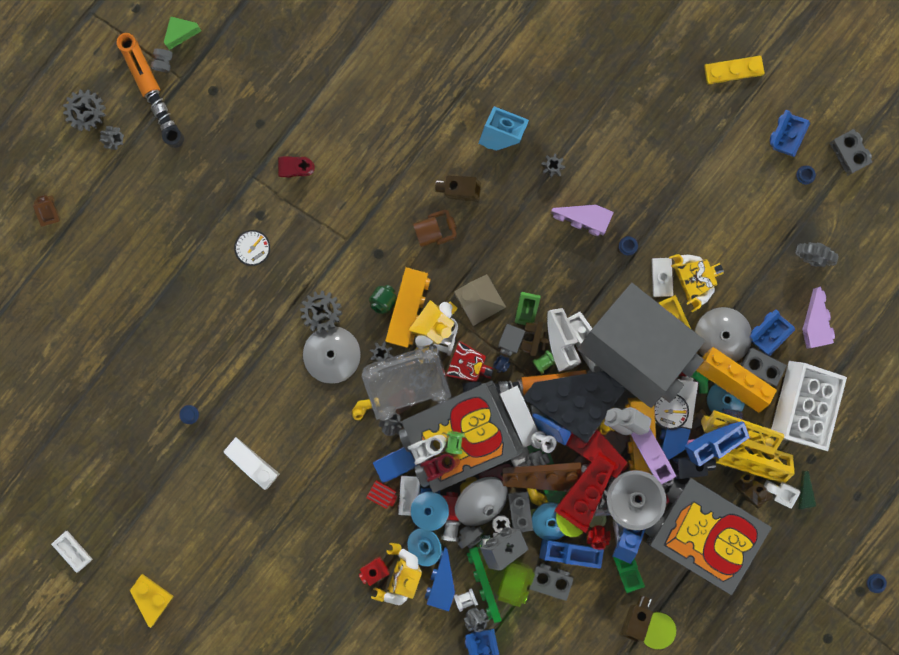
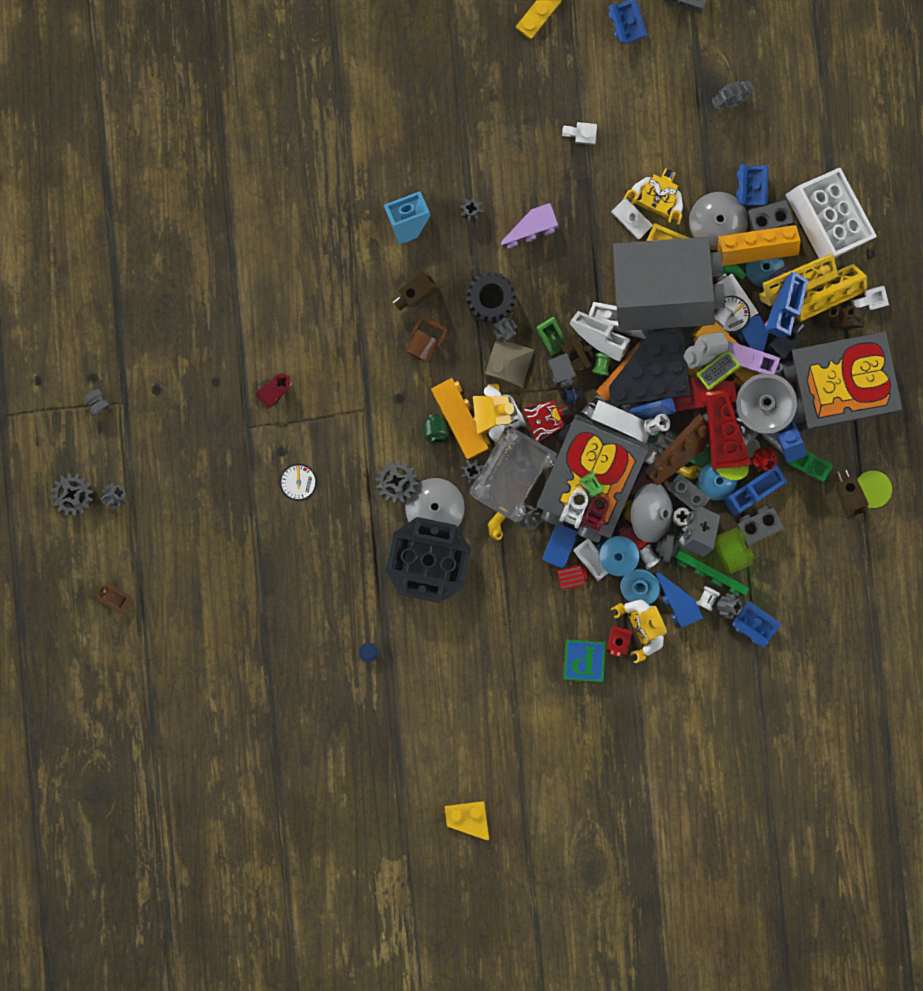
camera: 40 degrees left, 0 degrees up
white plate [51,531,93,573] -> none
piece [116,33,184,148] -> none
bright green slope [164,17,201,50] -> none
white slope [224,437,280,490] -> none
dark blue plate [619,236,638,256] -> none
dark blue plate [796,165,816,185] -> none
clear green piece [798,470,816,509] -> none
lavender slope [802,287,835,349] -> none
none -> black piece [385,517,472,603]
none -> black tyre [467,272,516,324]
none -> dark grey gear [493,317,518,342]
none -> white plate [562,122,597,145]
none -> piece [563,640,606,682]
none -> tile [697,350,741,391]
none -> white bush [714,303,735,327]

